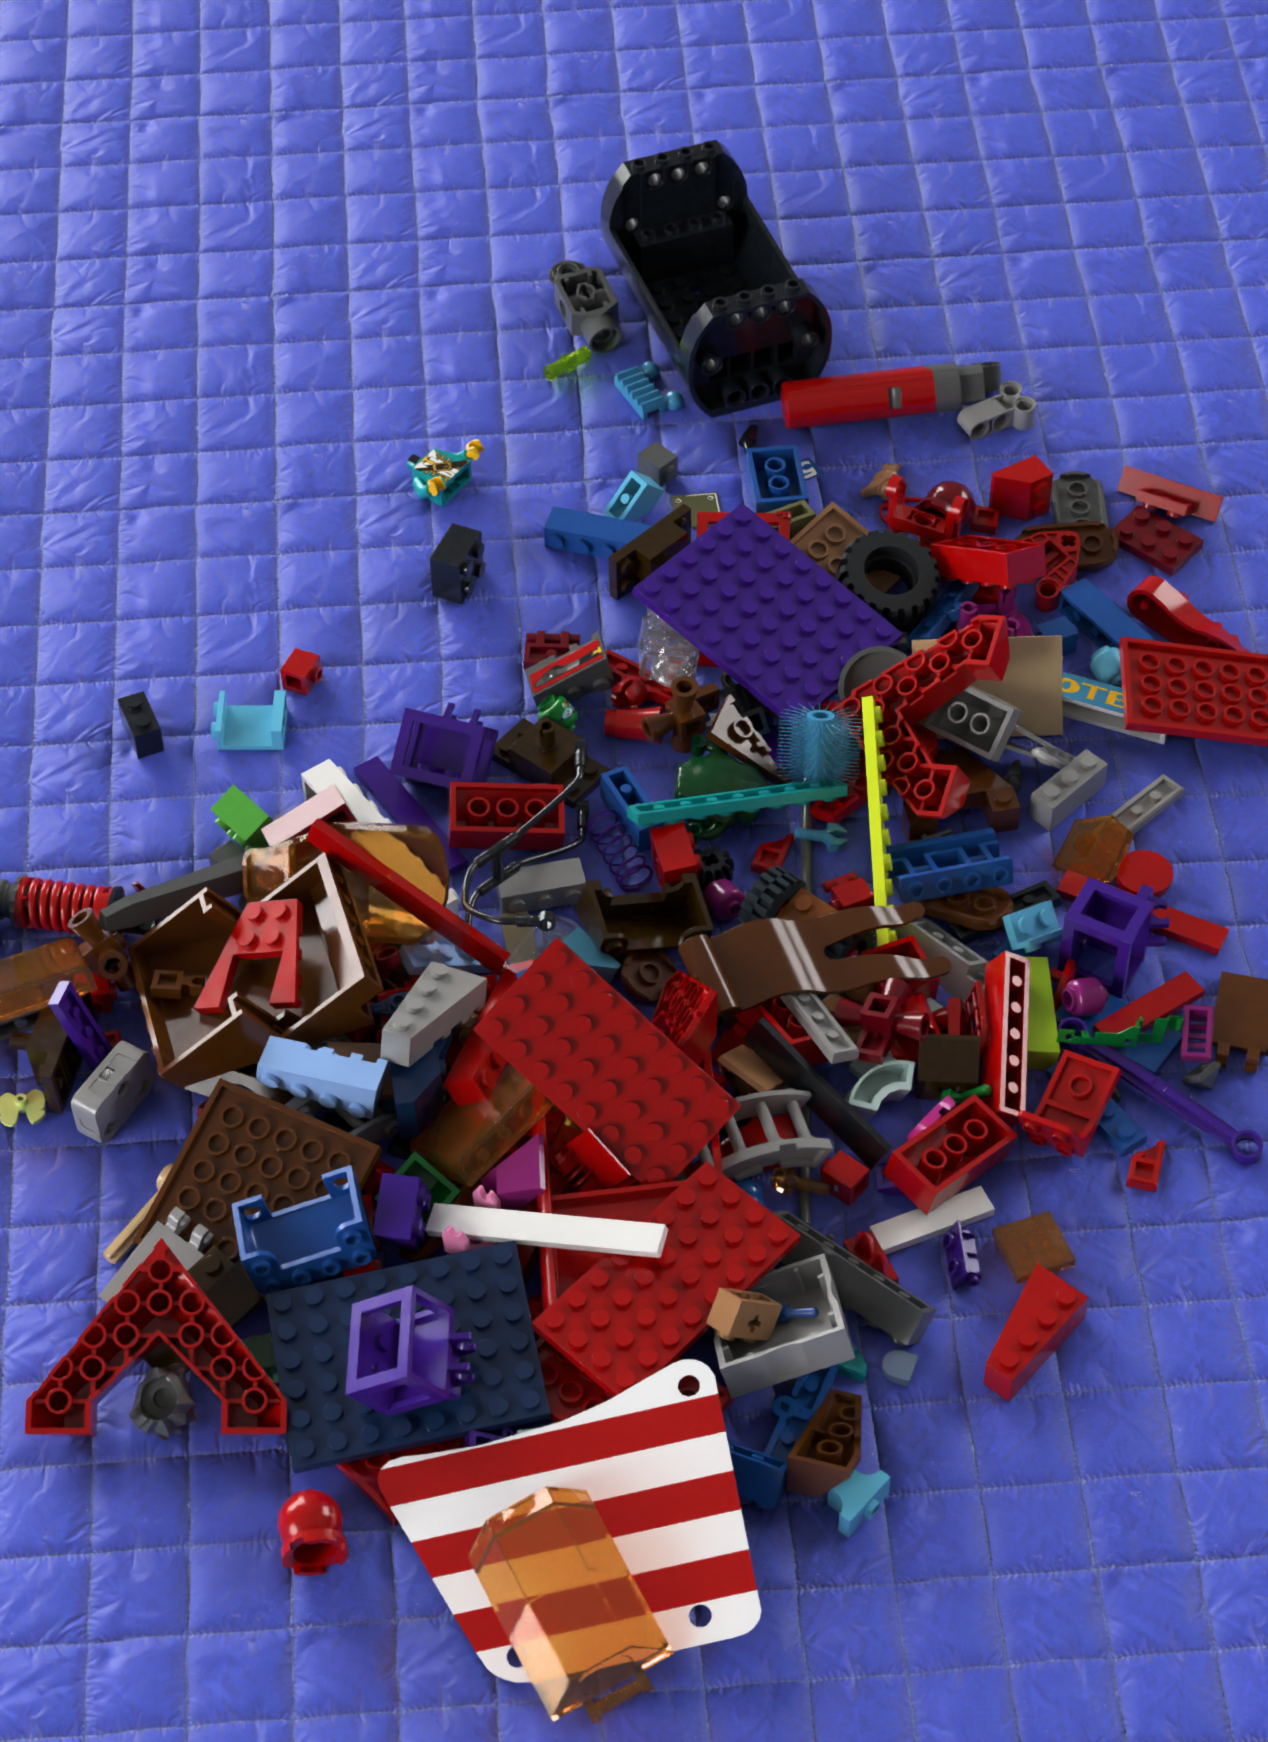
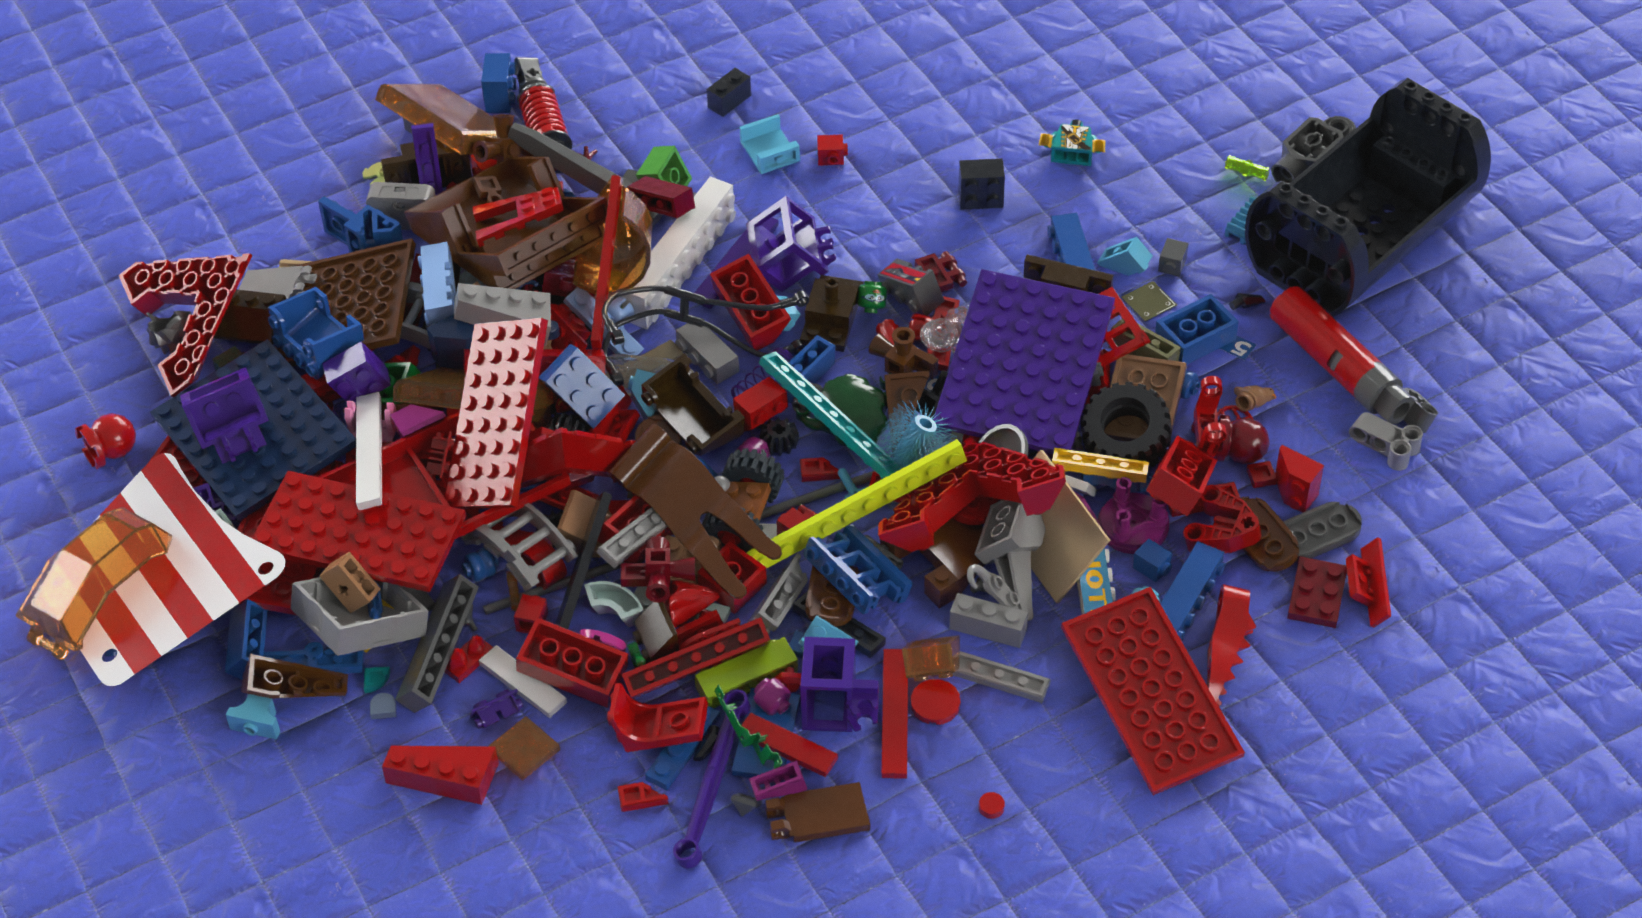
camera: 65 degrees right, 0 degrees up
none -> blue piece [318,196,403,253]
none -> yellow plate [1052,448,1149,483]

